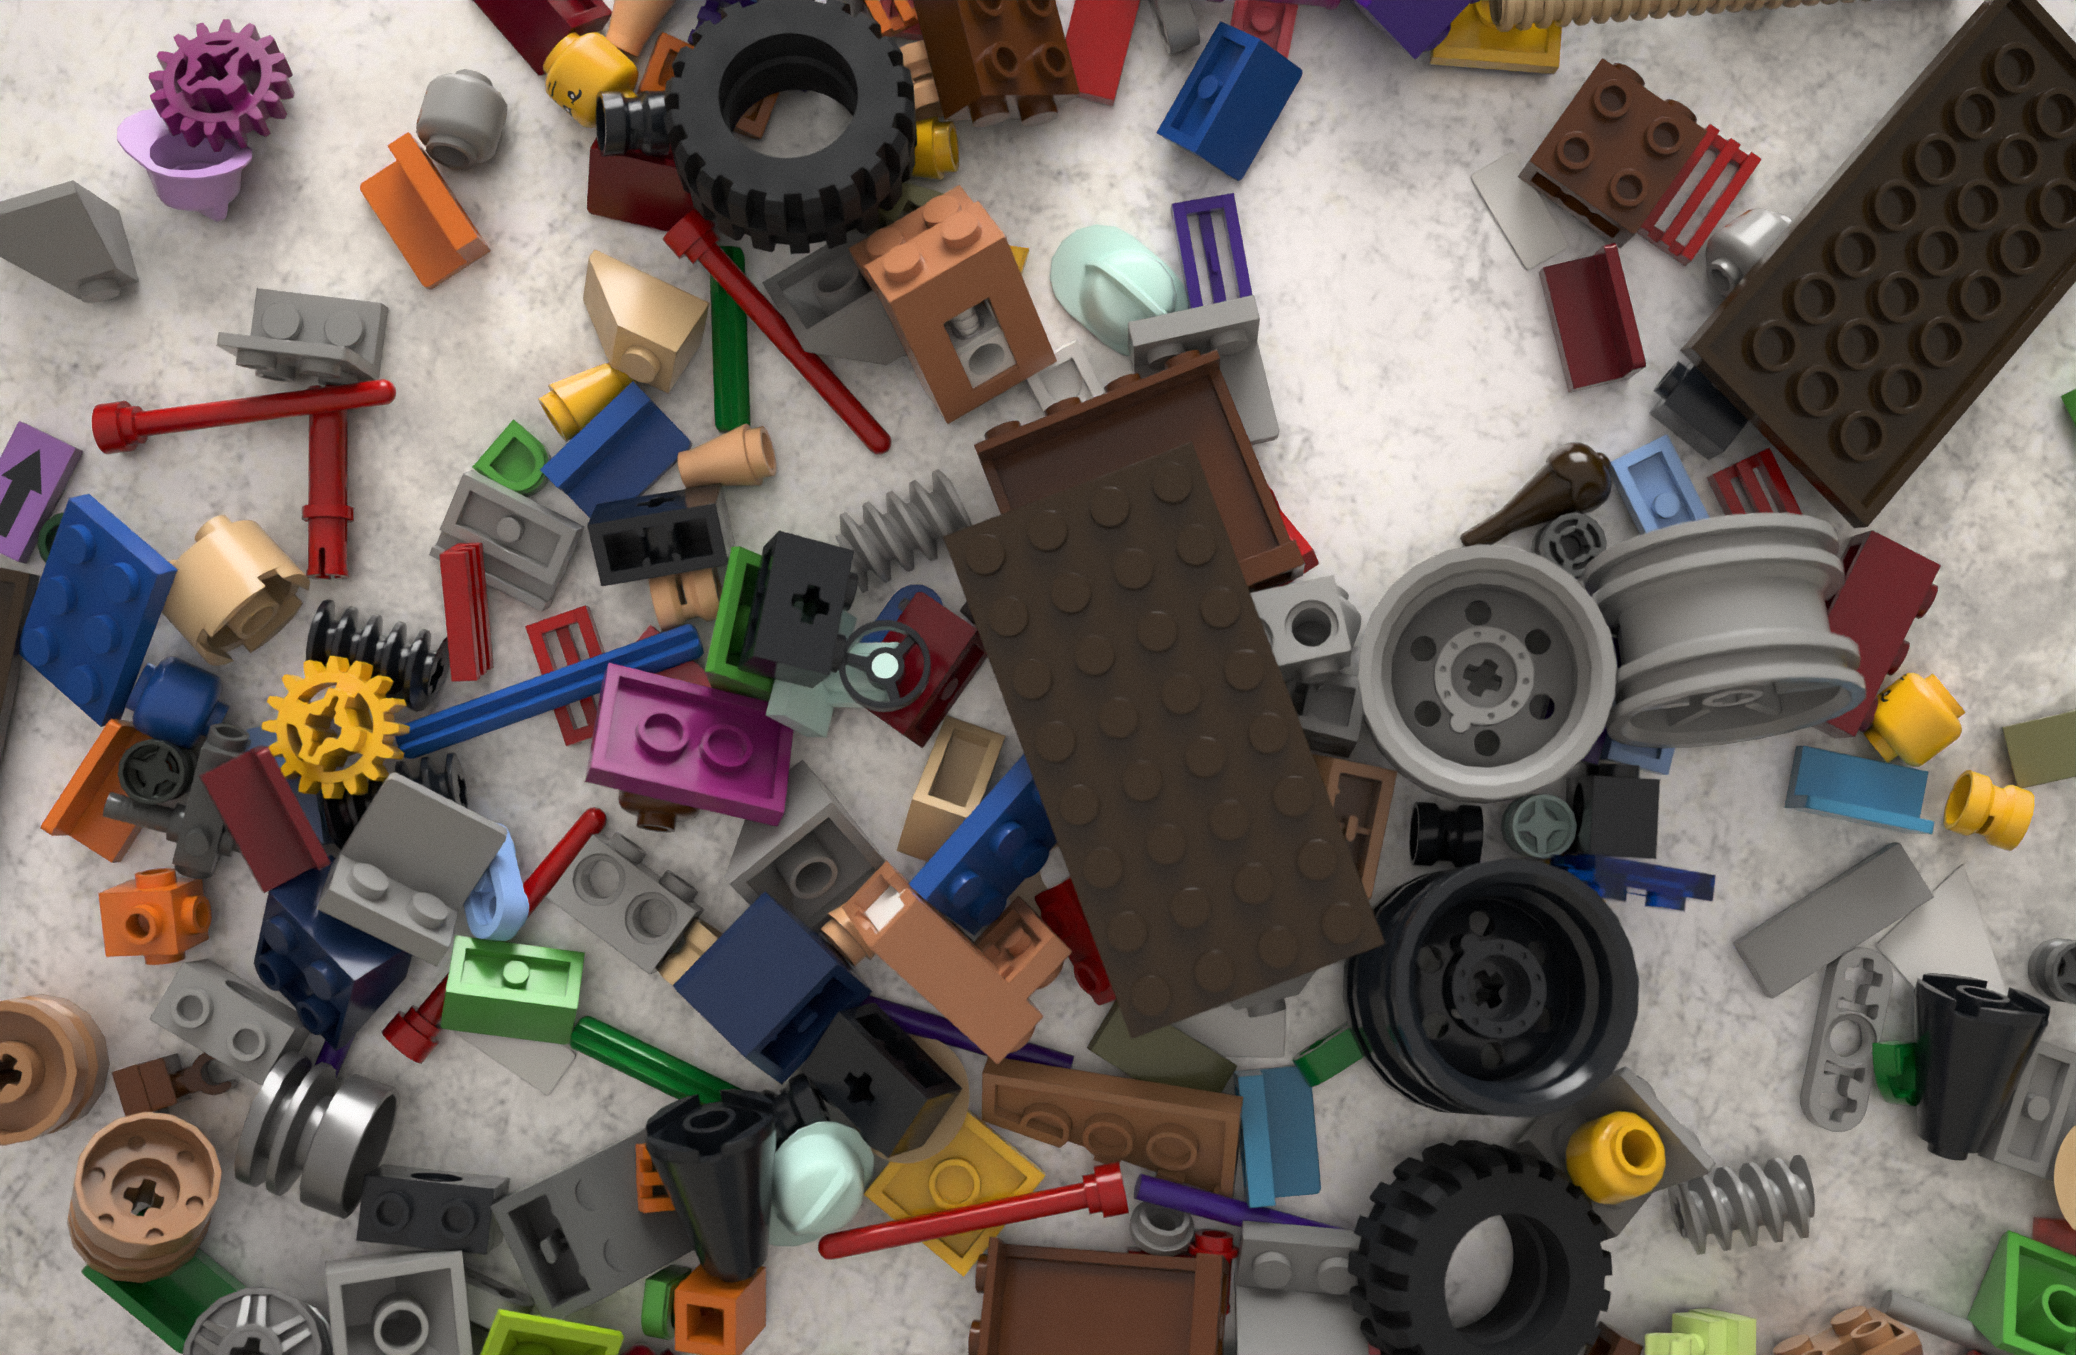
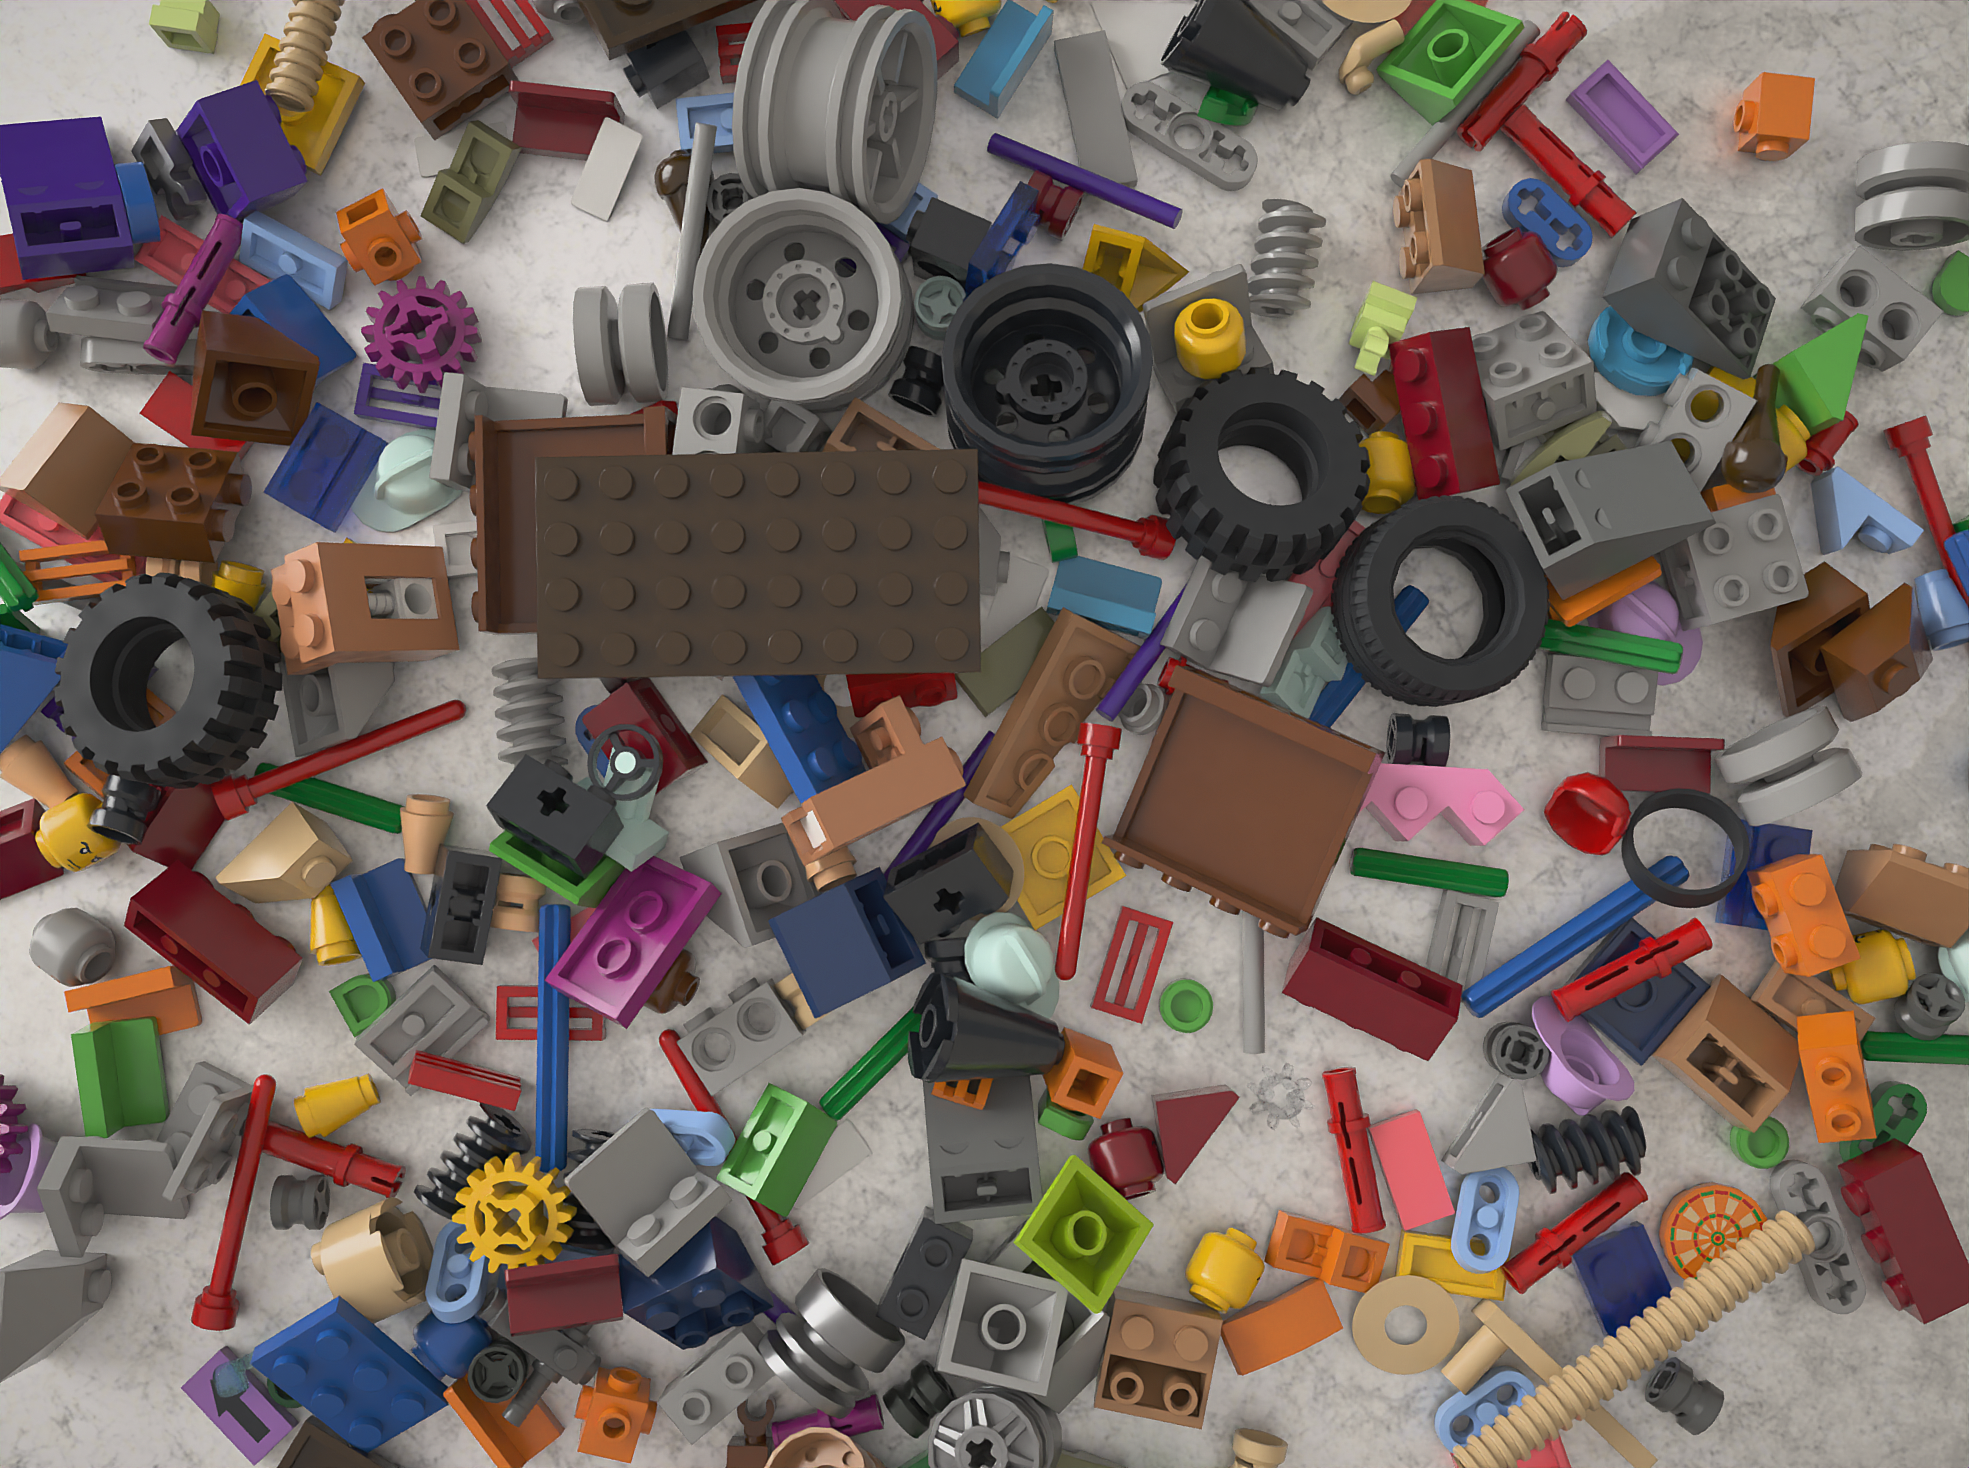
camera: 70 degrees left, 0 degrees up
none -> light grey bracket [37,1136,190,1258]
none -> bright green panel [71,1016,170,1138]
none -> dark red brick [124,860,303,1025]
none -> reddish brown slope [190,310,320,447]
none -> clear light blue hand [213,1333,278,1398]
none -> light blue plate [239,210,348,310]
none -> clear blue plate [263,402,388,533]
none -> dark grey wheel [270,1175,330,1230]
none -> yellow cone [294,1073,381,1138]
none -> orange brick [336,188,423,286]
none -> magenta gear [361,276,482,393]
none -> olive slope [420,120,522,244]
none -> light blue plate [425,1221,490,1323]
none -> white sticker [571,117,643,221]
none -> light grey wheel [573,282,668,406]
none -> light grey bar [667,122,717,340]
none -> magenta pin [771,1394,884,1449]
none -> pearl dark grey wheel [882,1360,957,1439]
none -> red piece [979,481,1176,560]
none -> dark purple bar [987,133,1183,229]
none -> dark red wheel [1015,170,1084,241]
none -> yellow slope [1082,224,1189,313]
none -> red tile [1090,906,1173,1024]
none -> tan arm [1339,19,1404,95]

